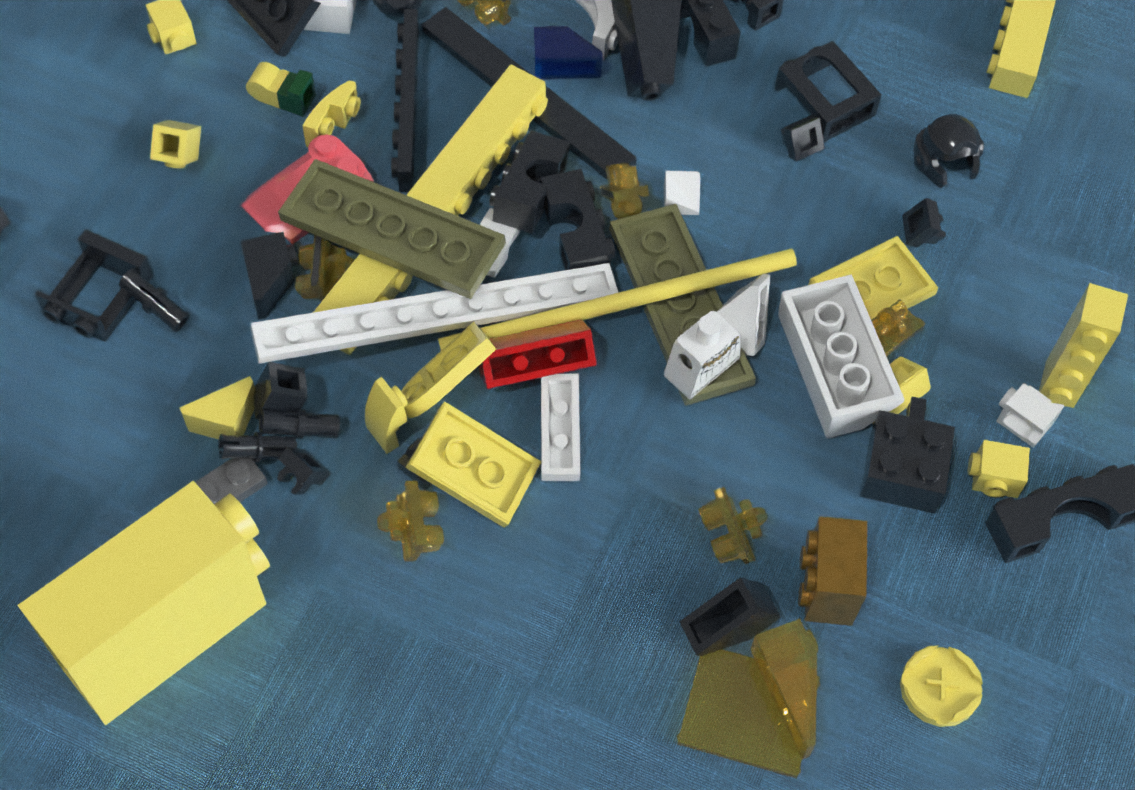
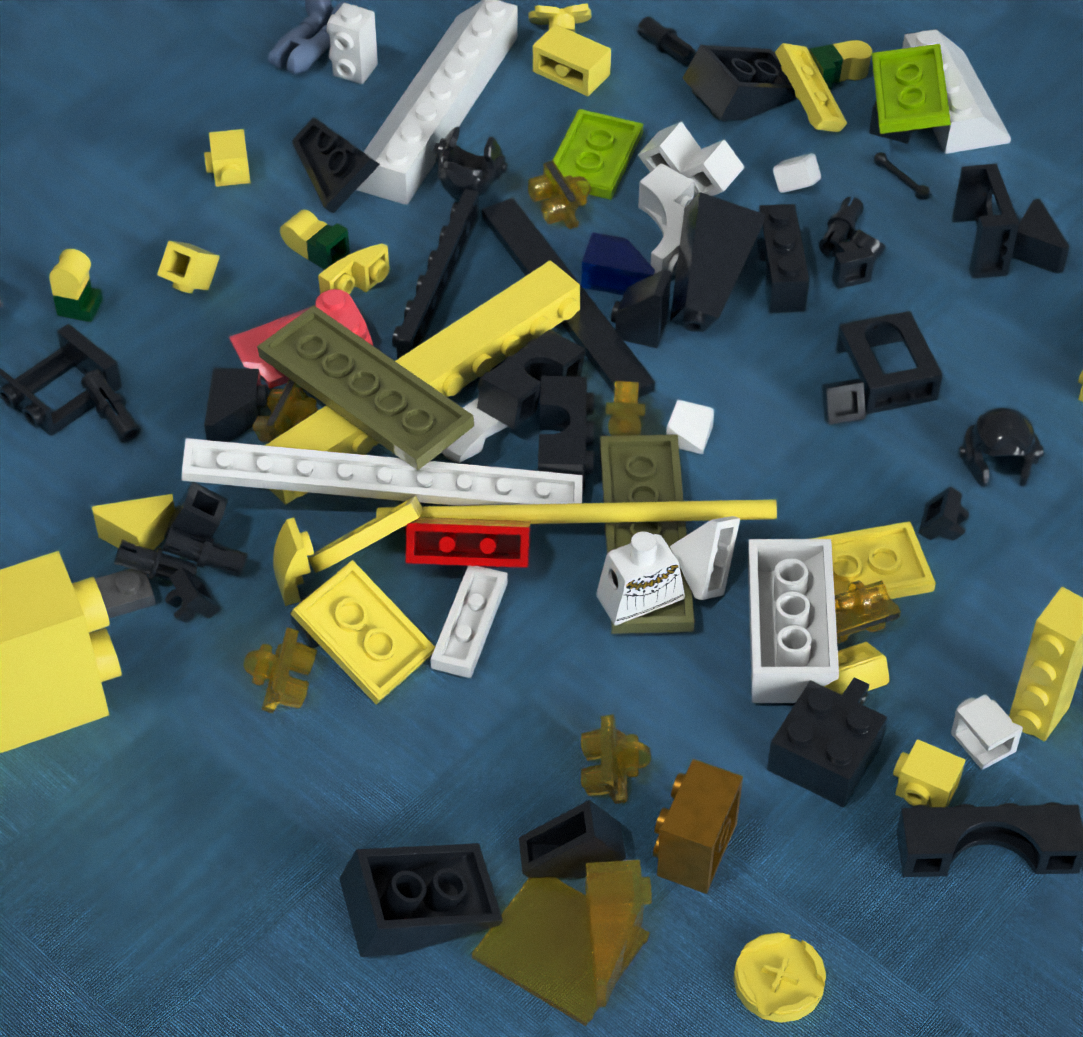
camera: 20 degrees right, 10 degrees down
none -> leg [49,249,103,323]
none -> black slope [339,843,503,957]
none -> black slope [611,269,671,349]

